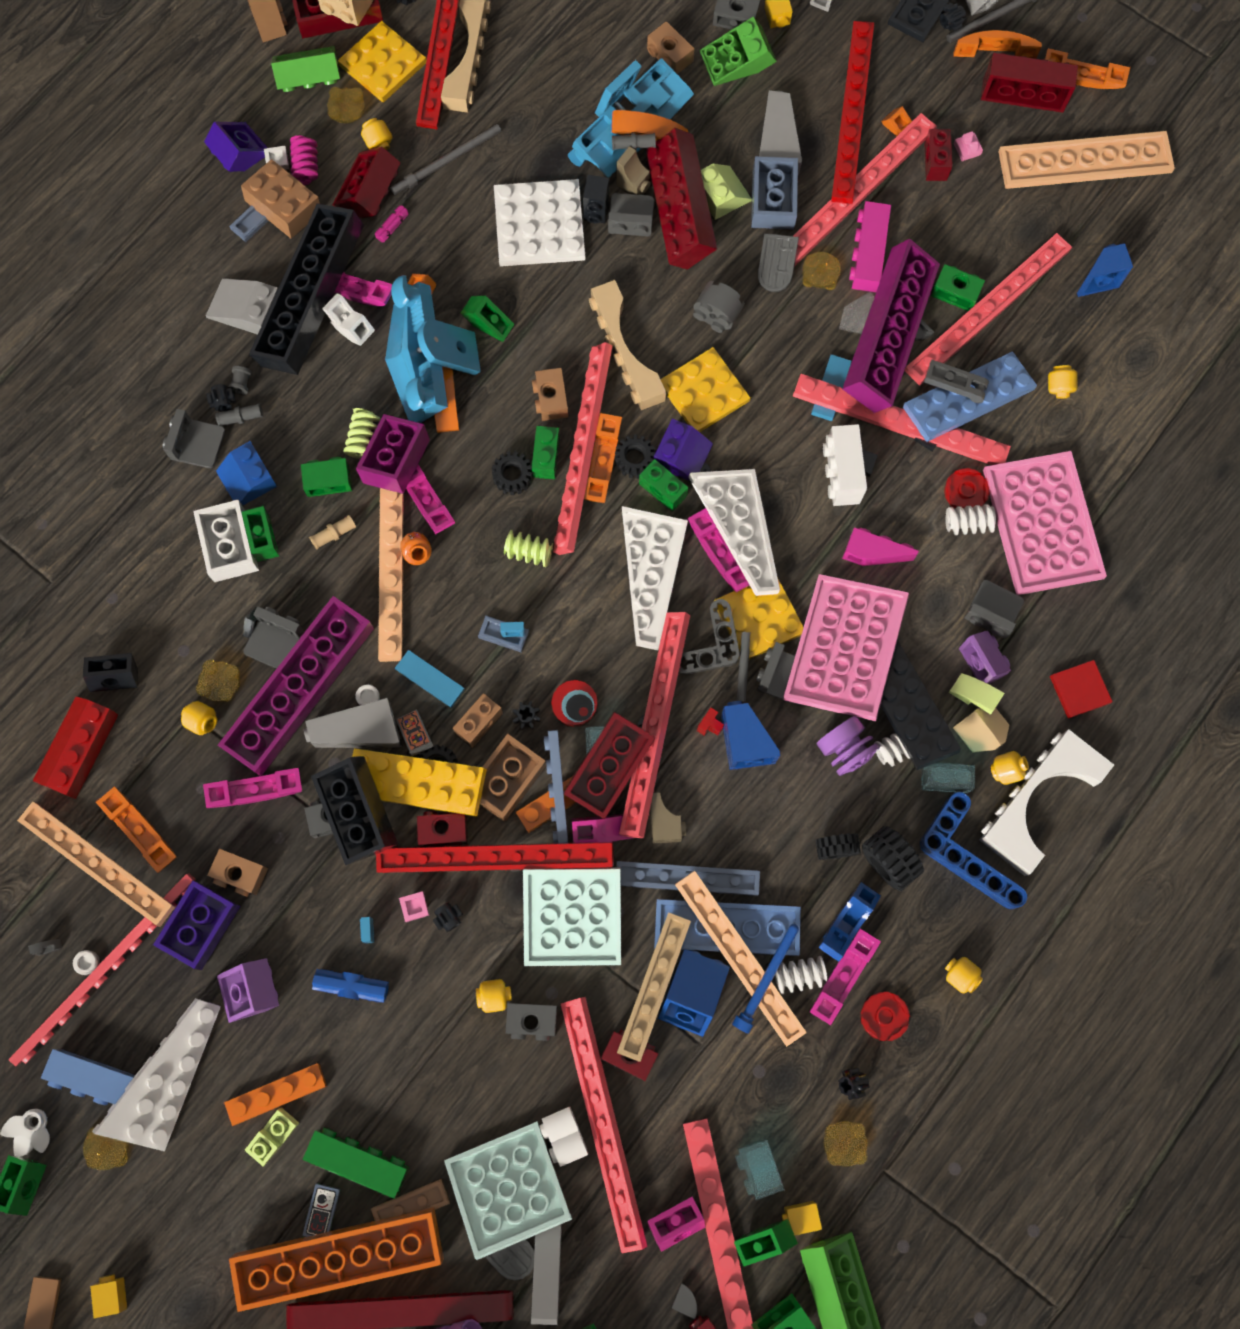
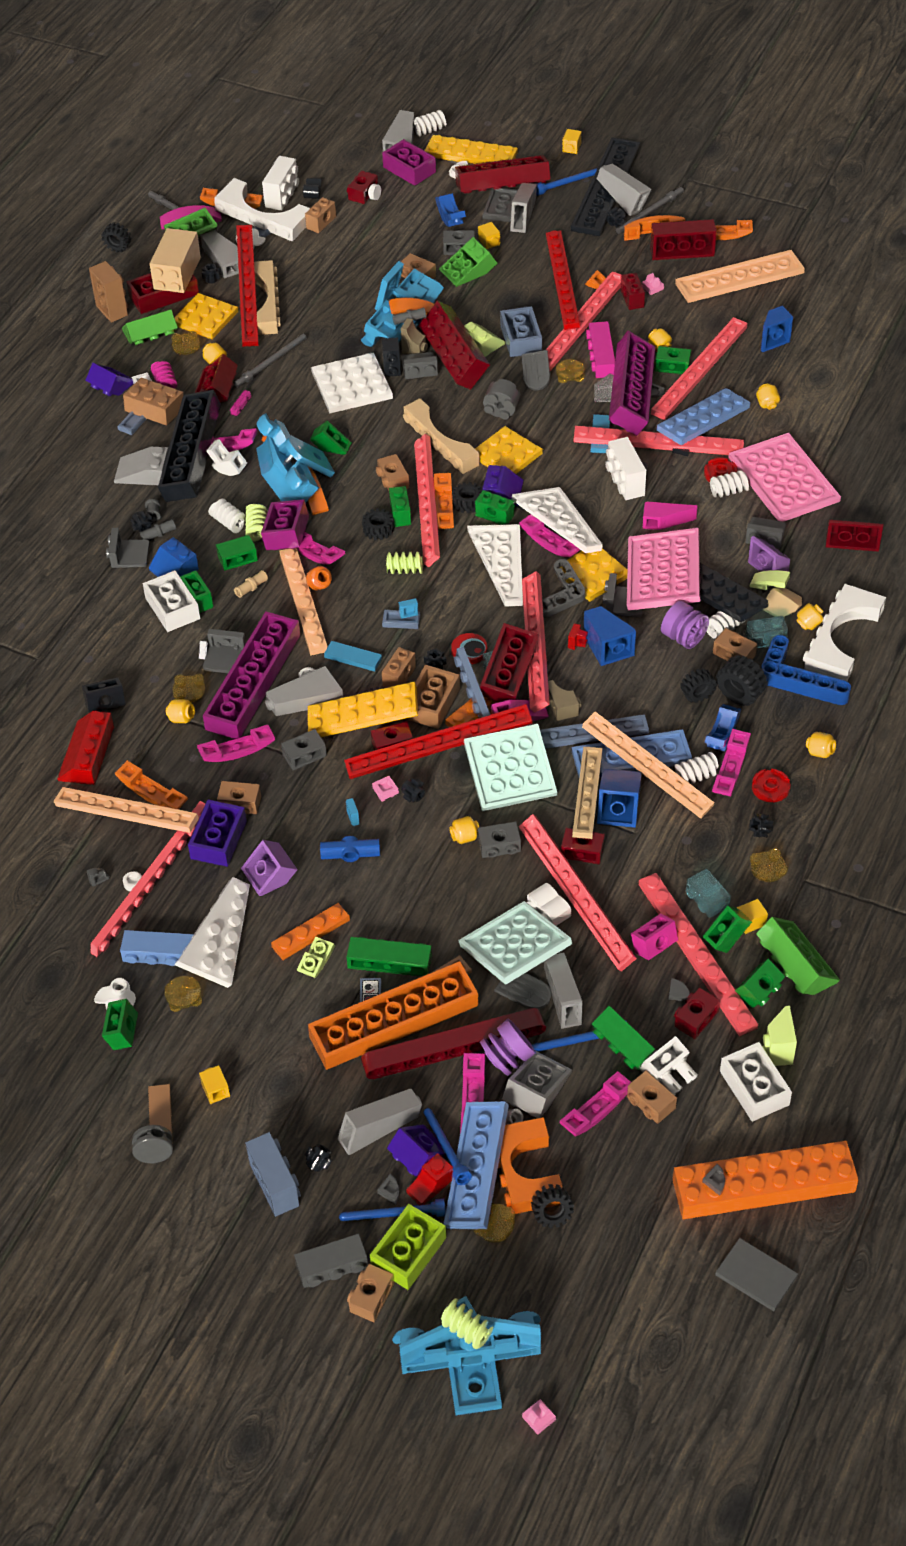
camera: 10 degrees left, 25 degrees down
black slope [311,756,398,865] -> none
tile [396,709,434,757] -> none
blue piece [732,924,799,1034] -> none
dark grey bar [737,632,751,702] -> none
light grey slope [759,90,802,175] -> none
dark grey plate [924,359,989,403] -> none
red tile [1050,660,1112,719] -> none
none -> white piece [208,499,246,533]
none -> yellow head [648,329,672,352]
none -> medium nougat brick [713,628,757,661]
none -> dark red slope [825,520,883,552]

